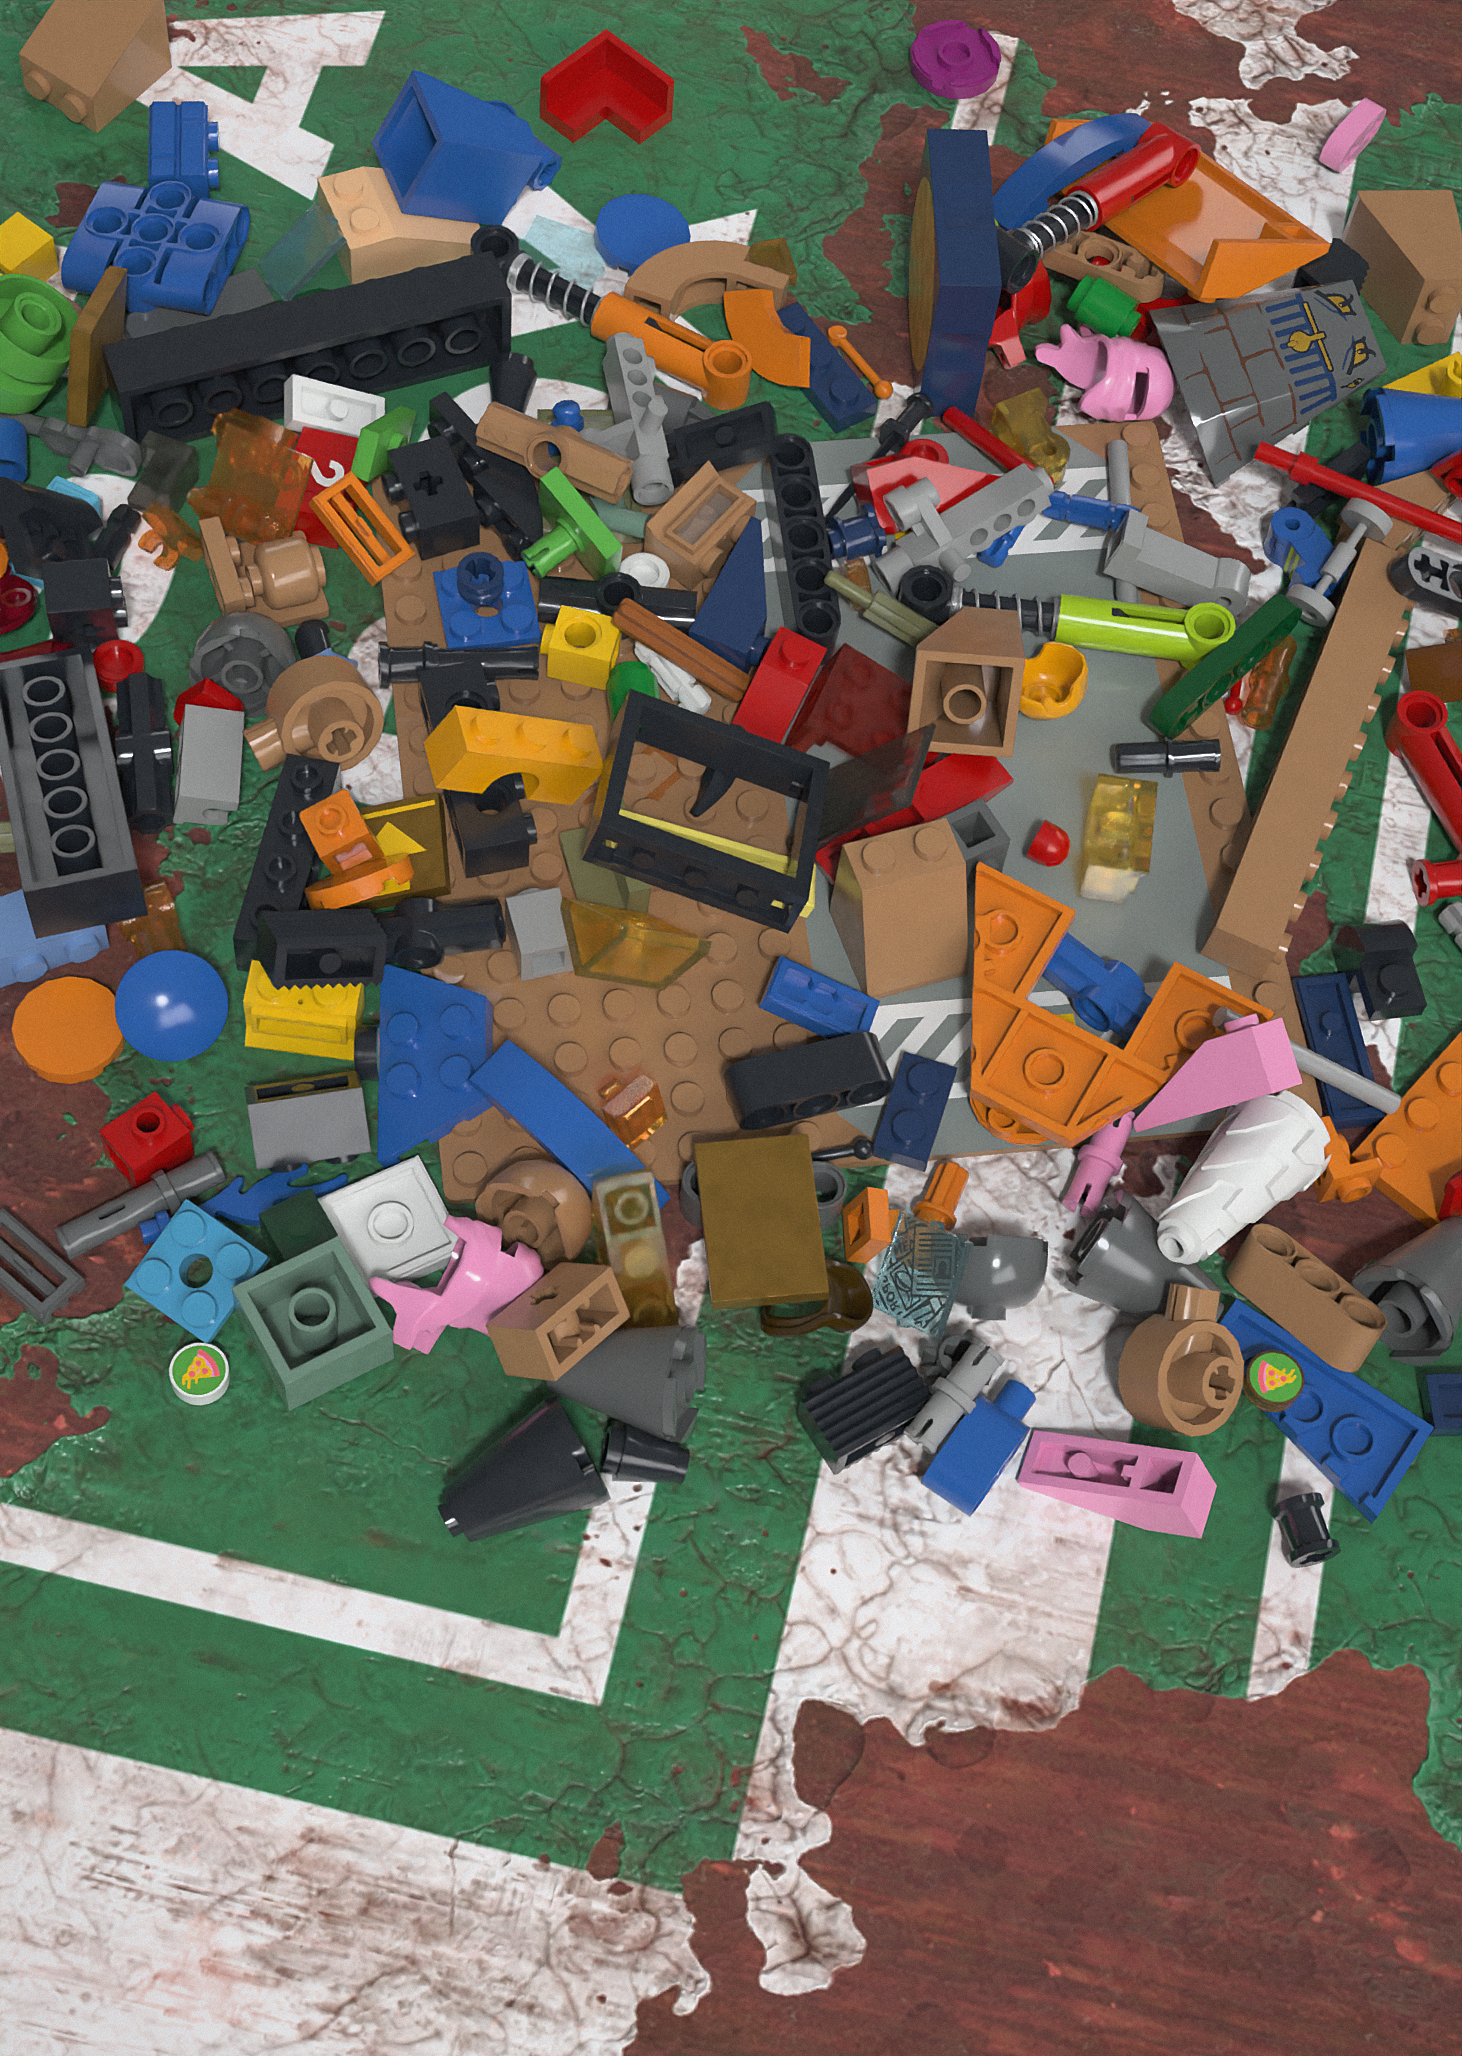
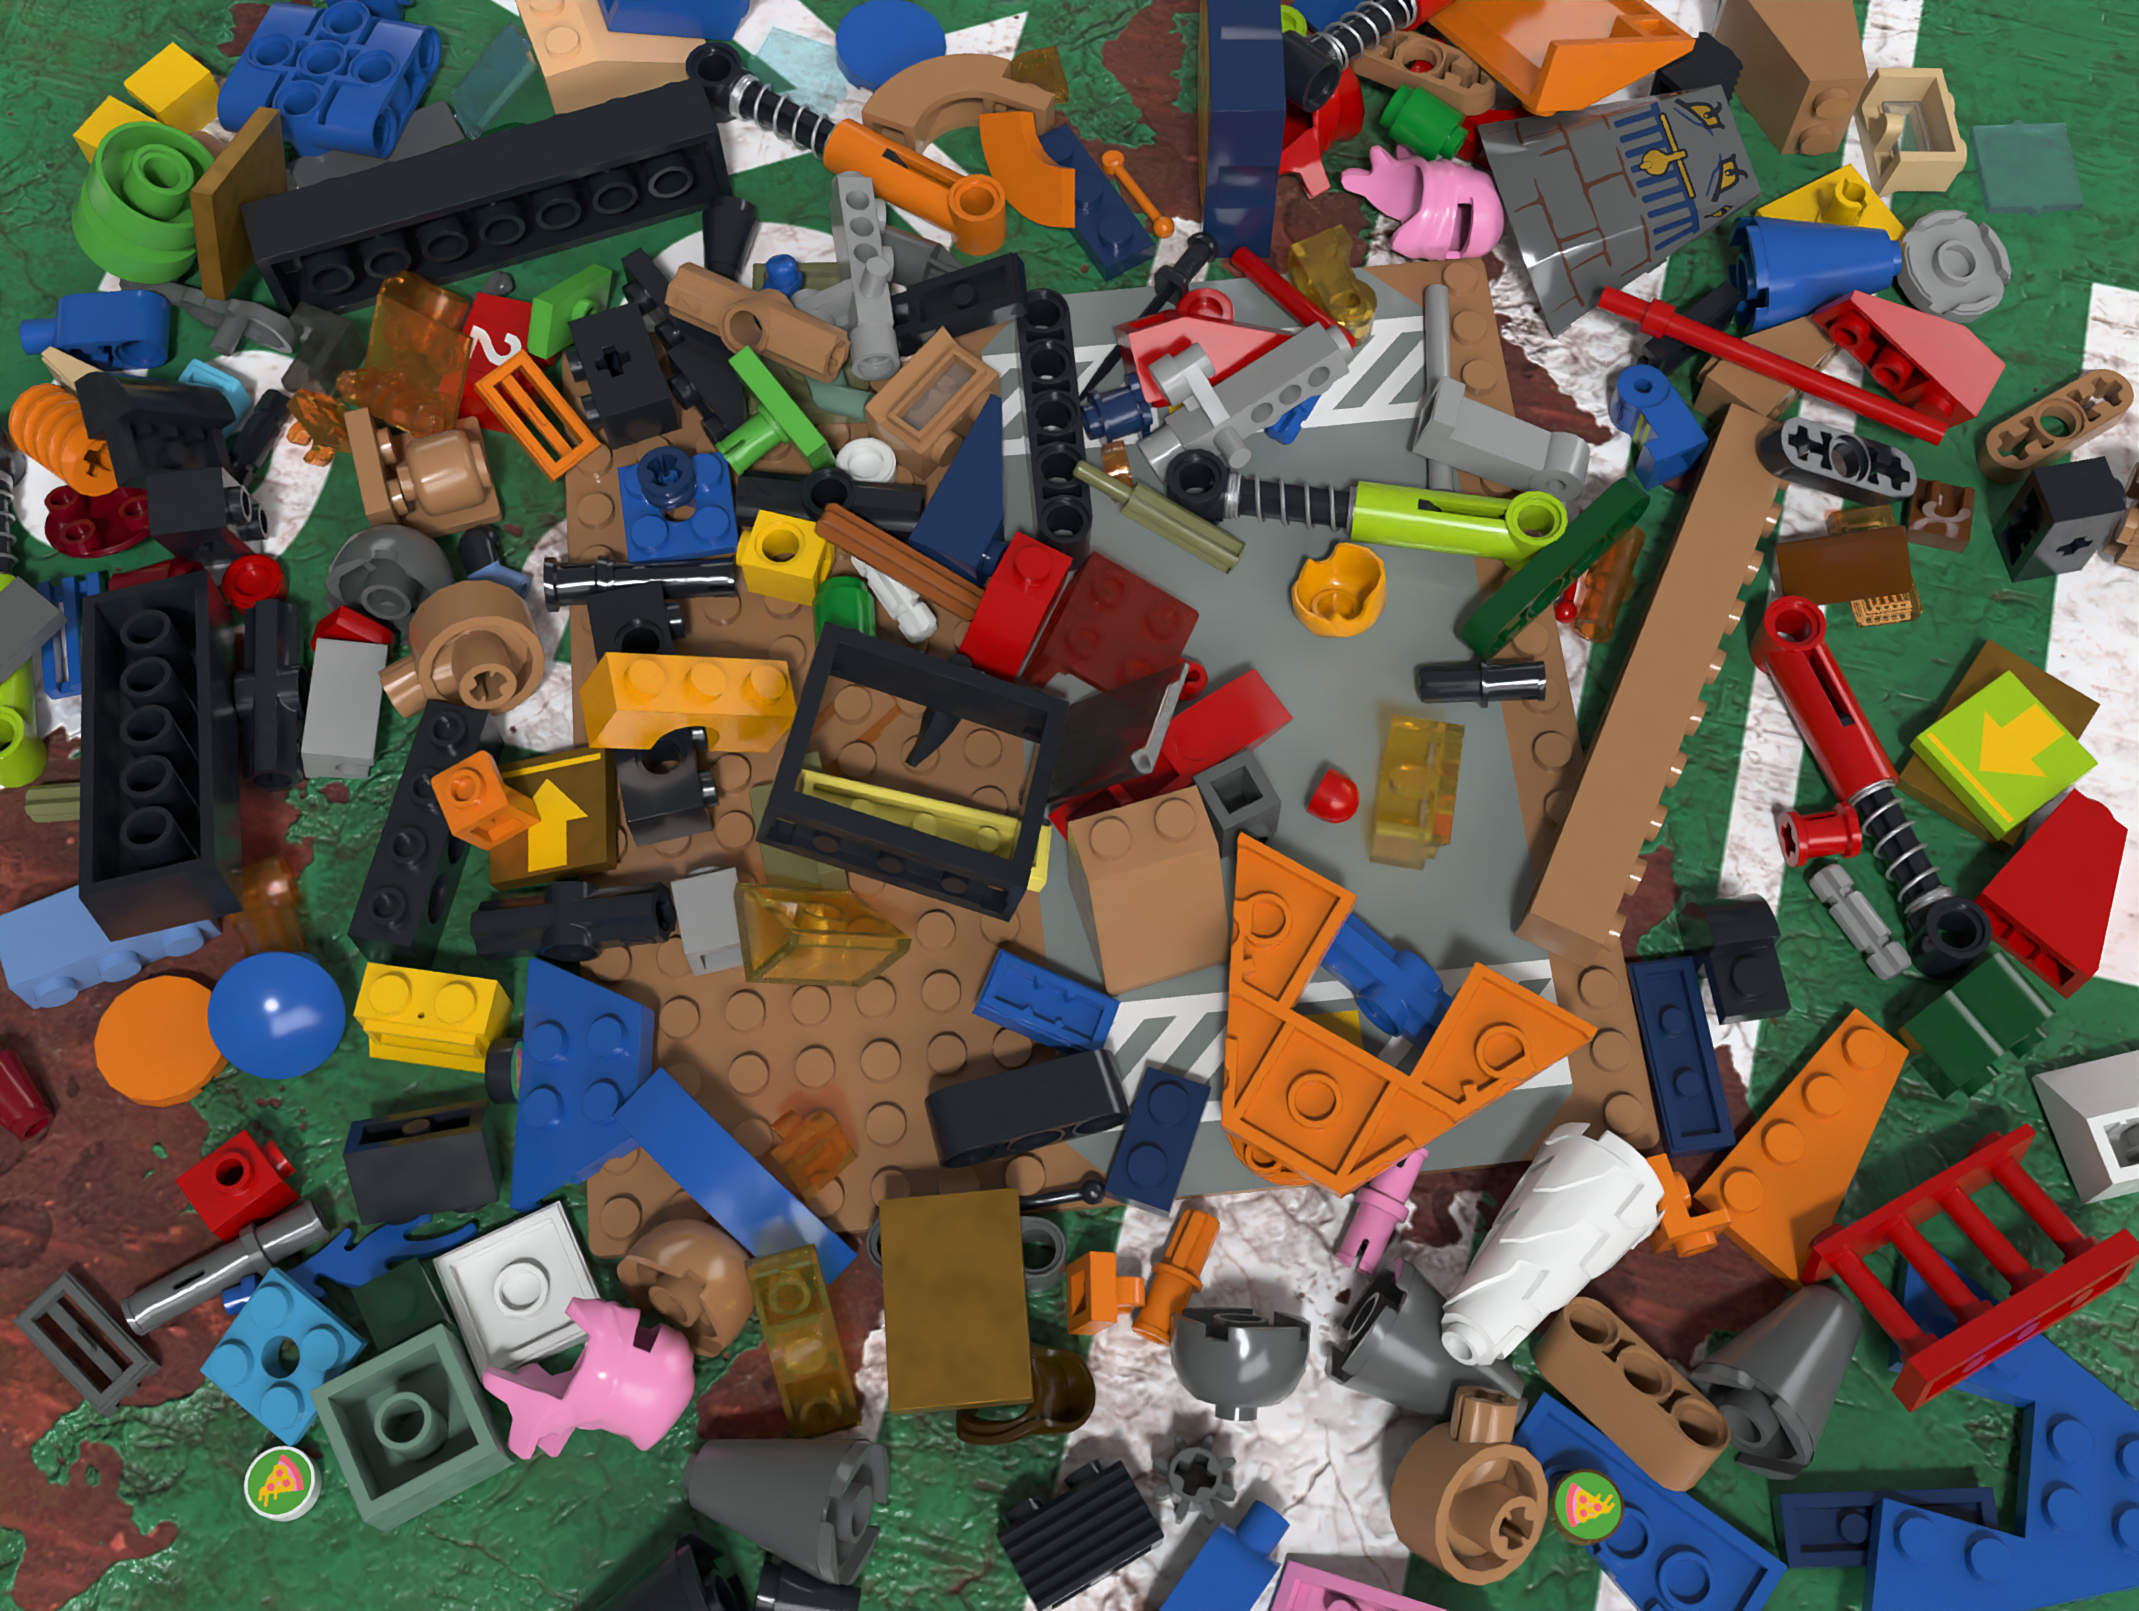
camera: 10 degrees right, 5 degrees up
black brick [255,908,387,990] -> none
white plate [284,374,385,438] -> none
orange tile [305,853,415,910] -> none
medium nougat brick [485,1262,630,1381] -> none
clear light blue piece [872,1211,974,1339] -> none
light grey pin [903,1338,1005,1455] -> none
medium nougat slope [905,606,1025,758] -> none
blue axle [1042,490,1140,530] -> none
bright pink slope [1133,1013,1303,1133] -> none
light grey bar [1212,1006,1401,1115] -> none
light grey wheel [1286,498,1393,627] -> none

